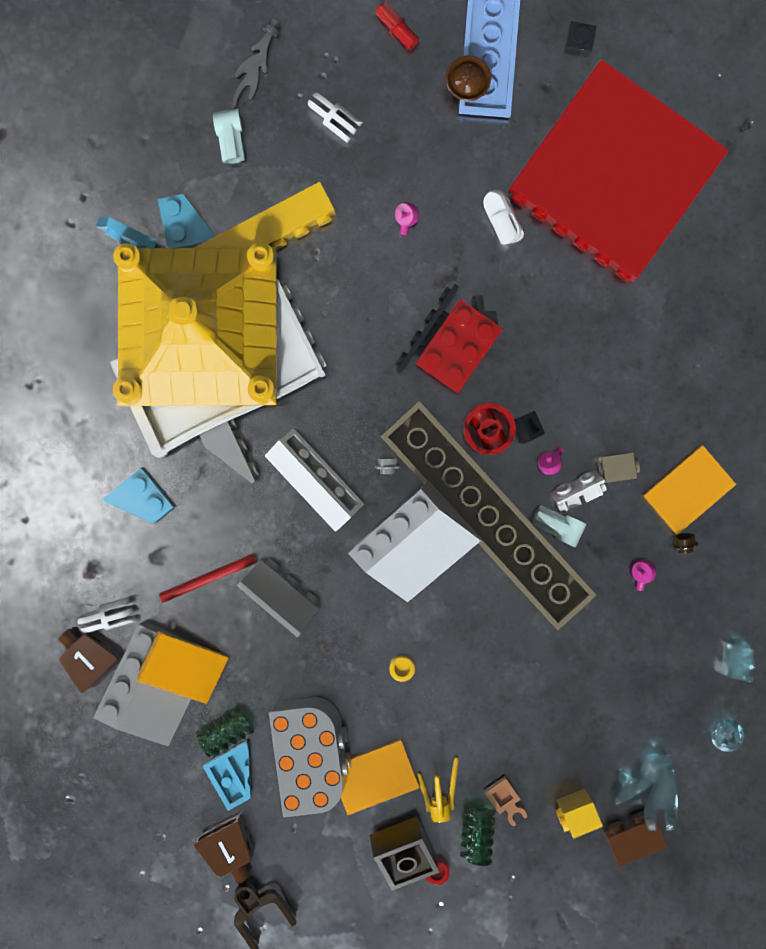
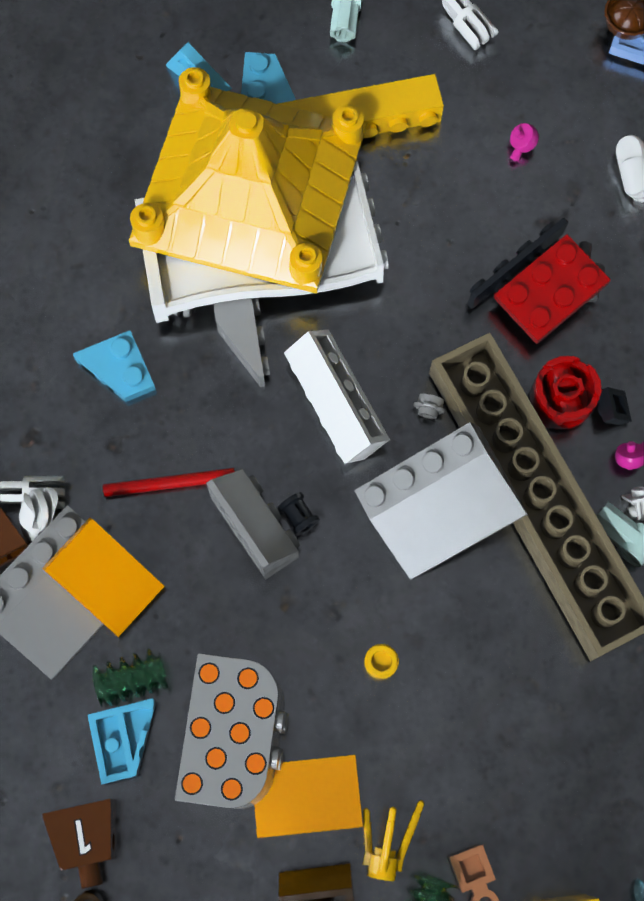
camera: 15 degrees right, 15 degrees down
none -> white arm [19,487,58,543]
none -> black bush [277,492,320,536]

